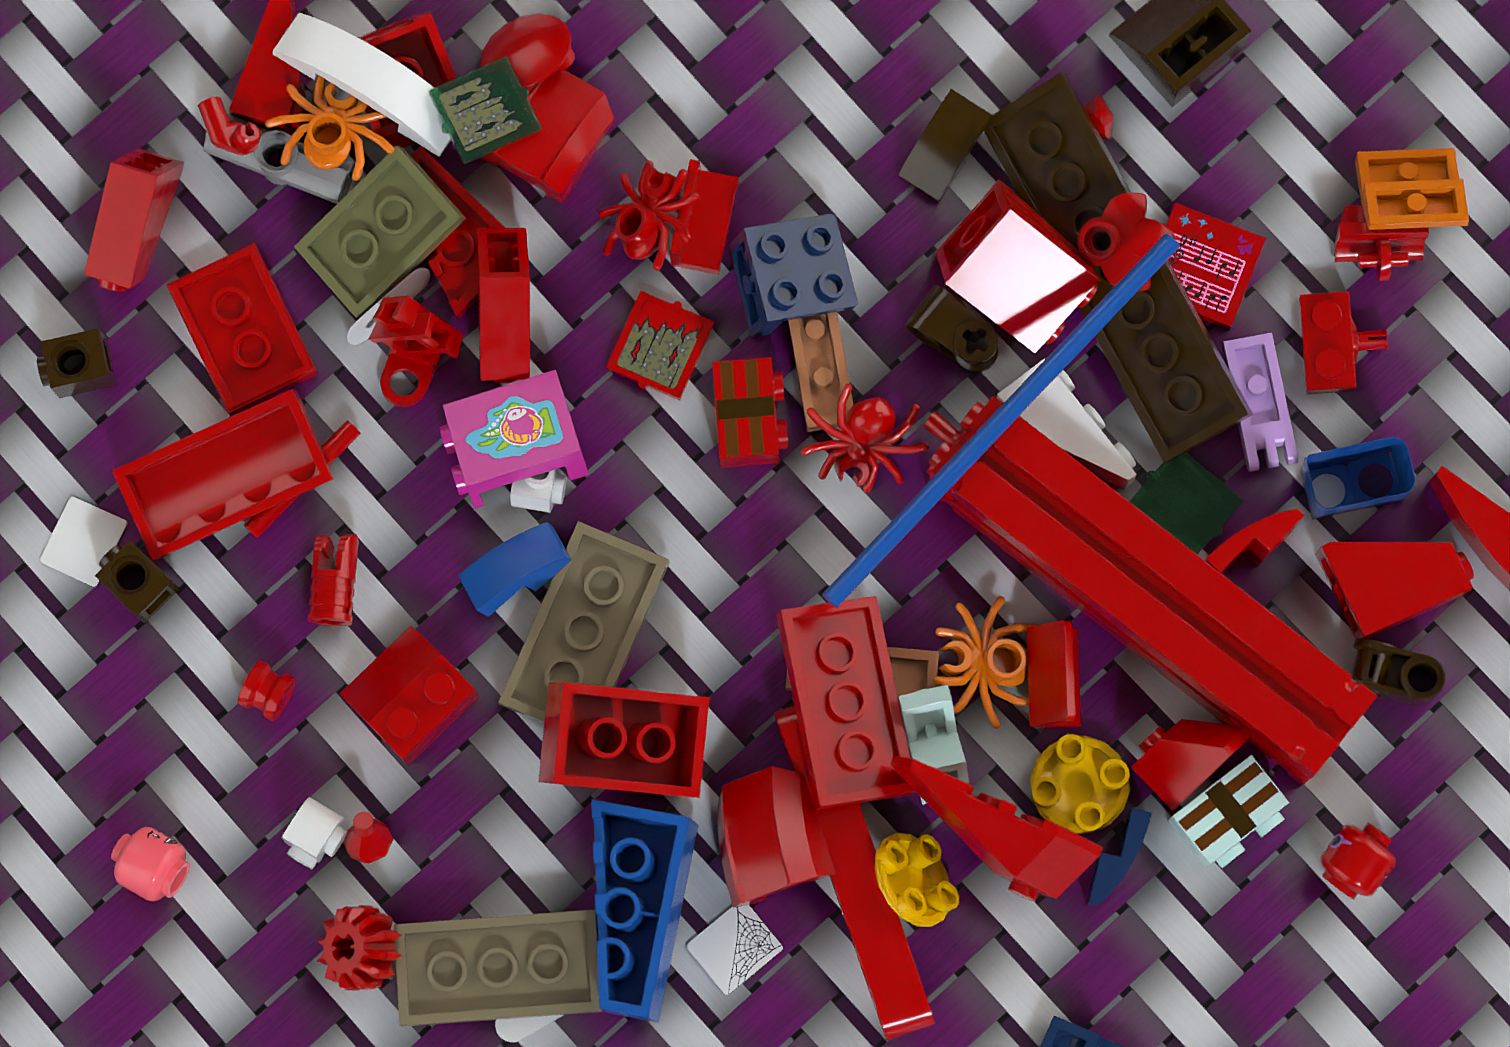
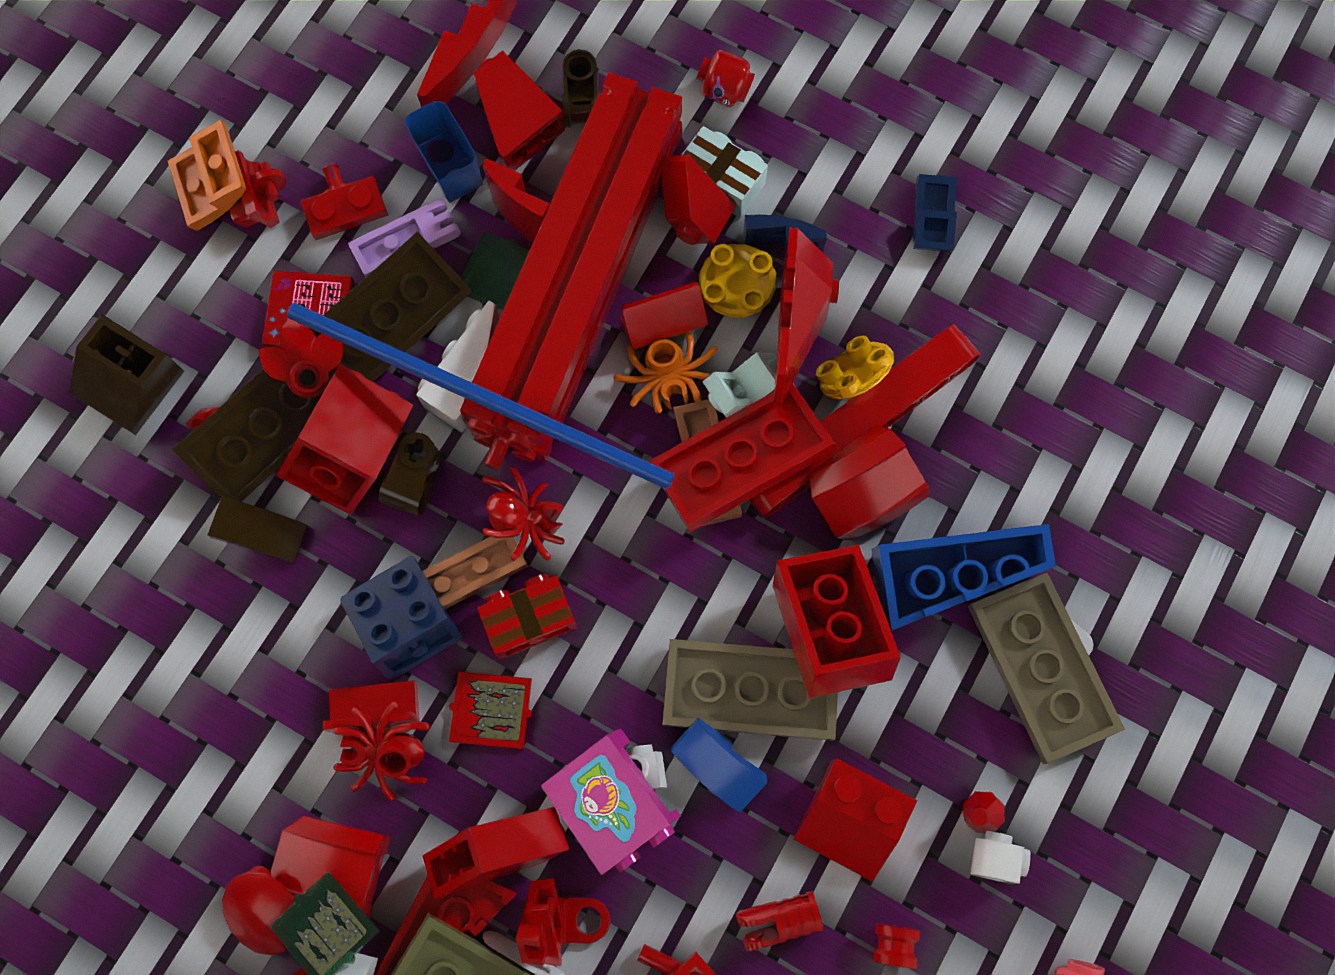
camera: 110 degrees left, 5 degrees down
red gear [316,905,402,991] -> none
white sticker [686,905,783,995] -> none

